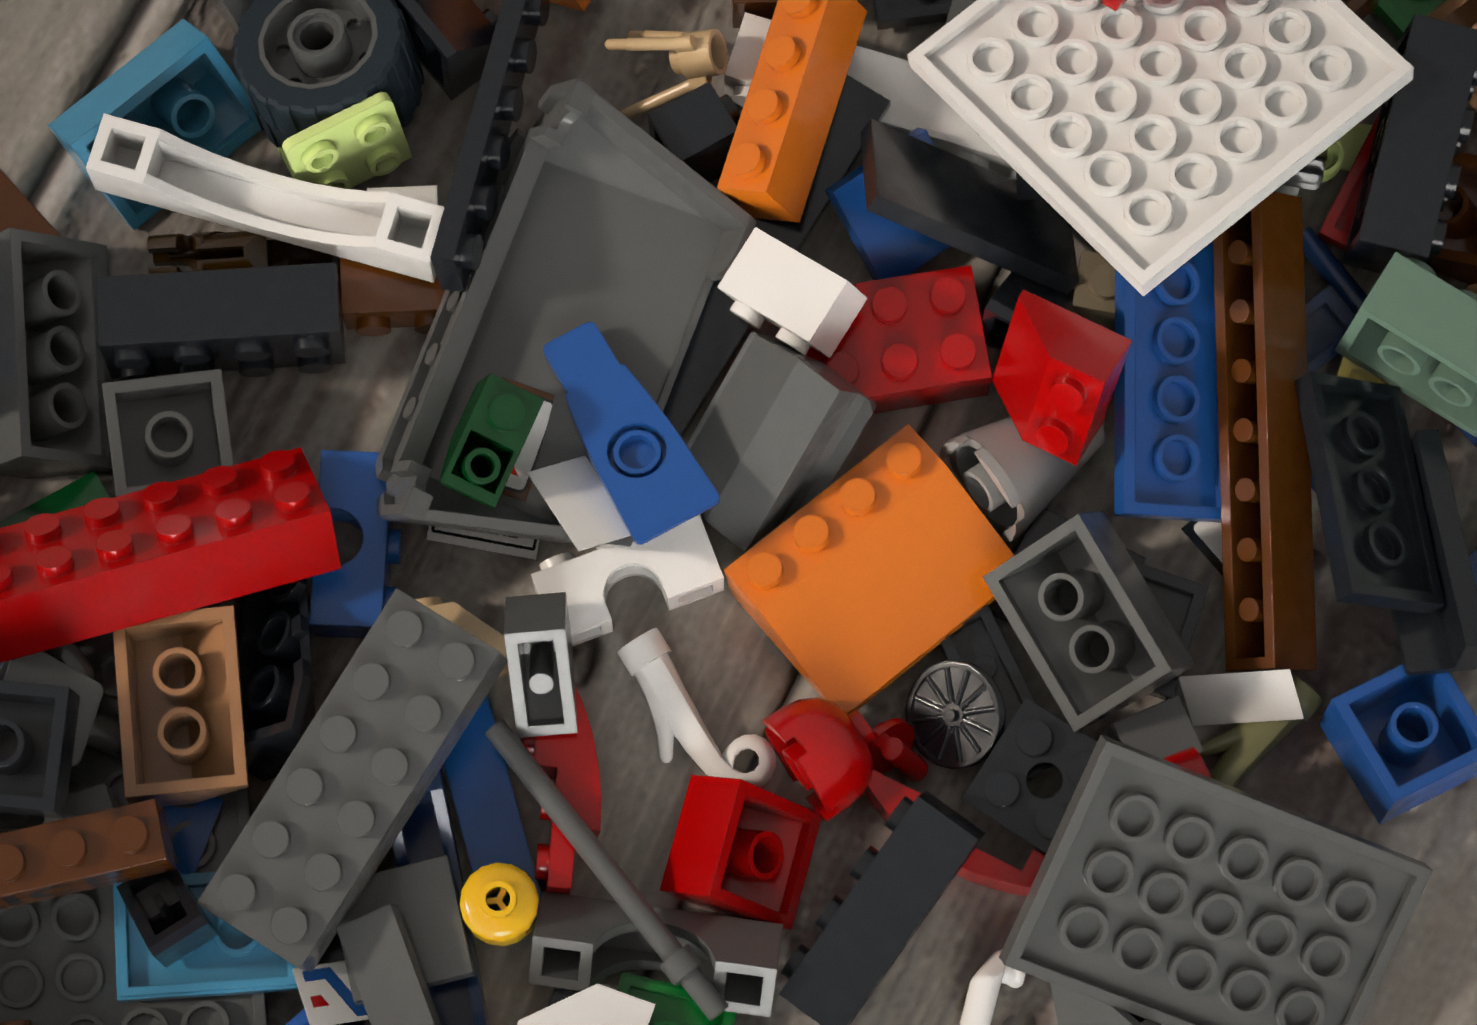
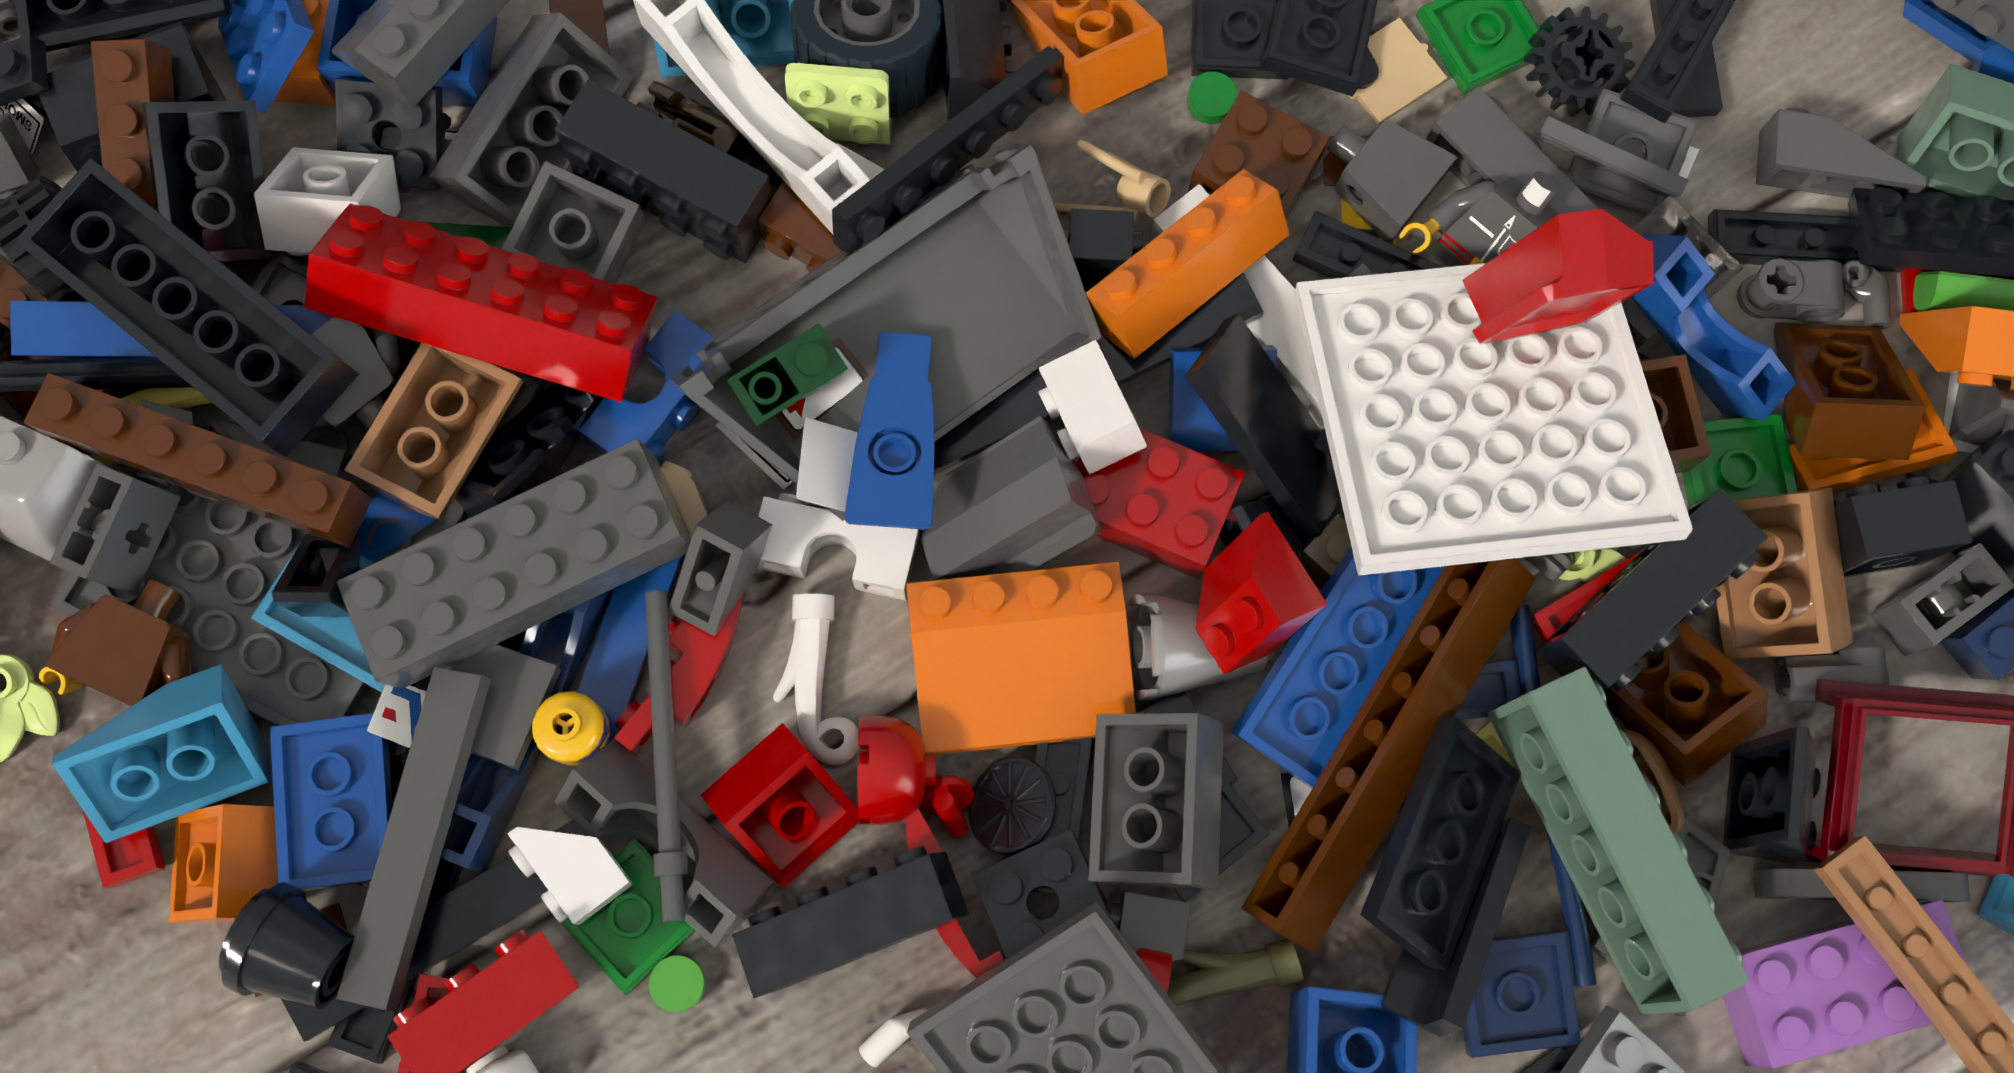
camera: 30 degrees right, 0 degrees up
white sticker [1178,669,1304,726] -> none

